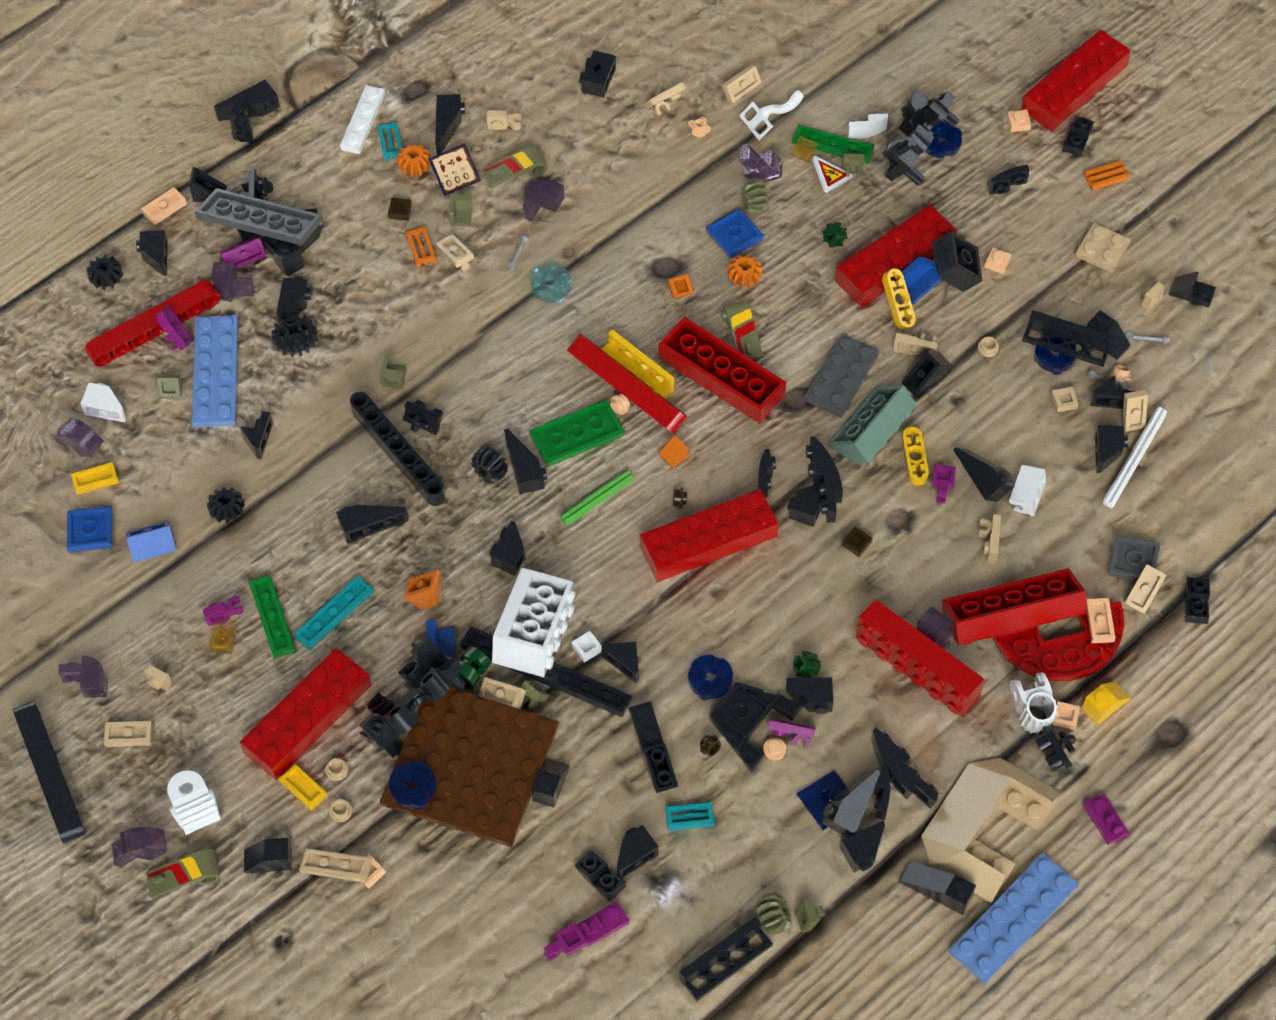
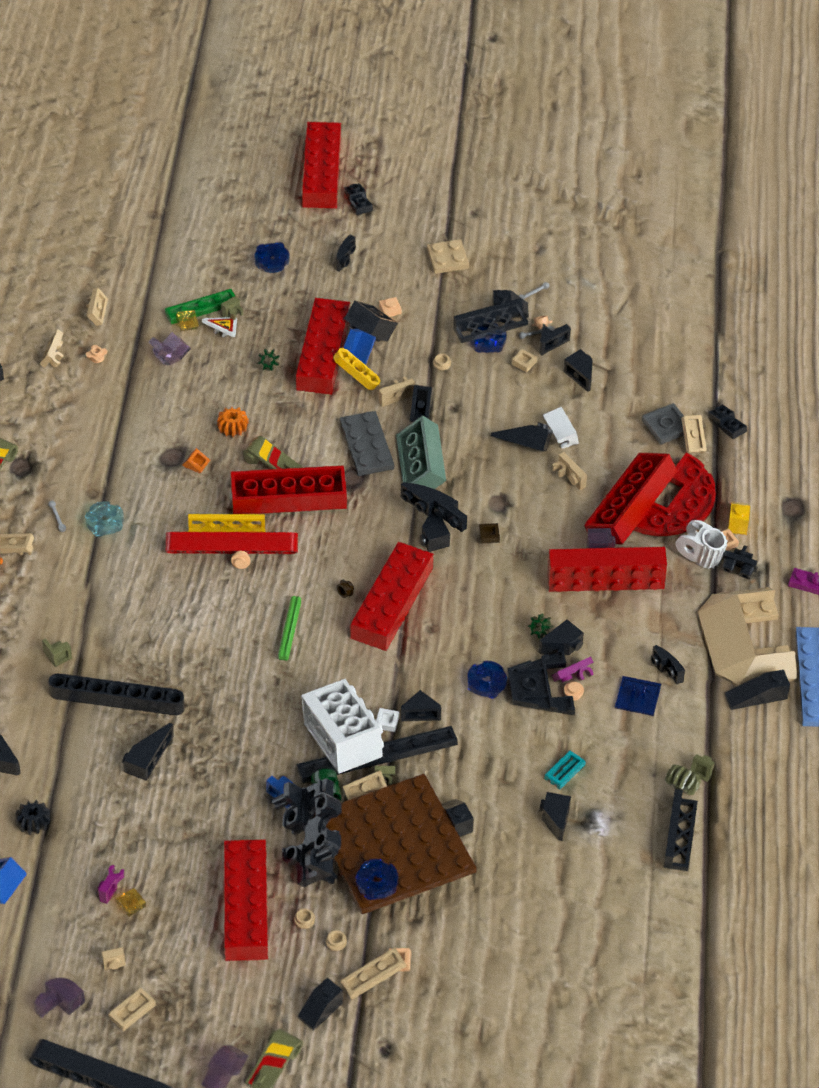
camera: 45 degrees left, 10 degrees down
white piece [167,771,221,835] -> none
green tile [249,575,296,659] -> none
yellow tile [279,764,328,811] -> none
teal tile [294,576,374,651] -> none
black hips [403,400,443,435] -> none
orange slope [403,570,443,610] -> none
black gear [471,446,508,484] -> none
black slope [489,521,525,576] -> none
black slope [504,429,548,494] -> none
clear purple brick [523,180,565,222] -> none
green tile [529,399,625,467] -> none
magenta plate [544,923,588,961] -> none
black slope [574,850,626,902] -> none
magenta plate [577,901,629,947] -> none
black slope [629,701,679,793] -> none
orange slope [659,436,689,469] -> none
dark brown plate [700,735,721,757] -> none
blue plate [706,208,764,259] -> none
white piece [739,90,804,140] -> none
olive gear [741,179,769,214] -> none
black slope [758,449,776,498] -> none
slope [821,770,880,836] -> none
black slope [840,821,885,872] -> none
white slope [847,113,888,140] -> none
black slope [871,728,939,809] -> none
black gear [883,89,959,185] -> none
yellow beam [902,427,929,486] -> none
magenta plate [932,464,956,504] -> none
light nougat plate [1007,109,1031,132] -> none
orange tile [1084,160,1130,191] -> none
light nougat plate [1086,598,1115,643] -> none
white axle [1103,407,1167,508] -> none
tan plate [1123,390,1148,432] -> none
tan plate [1142,282,1165,310] -> none
black slope [1169,272,1216,308] -> none

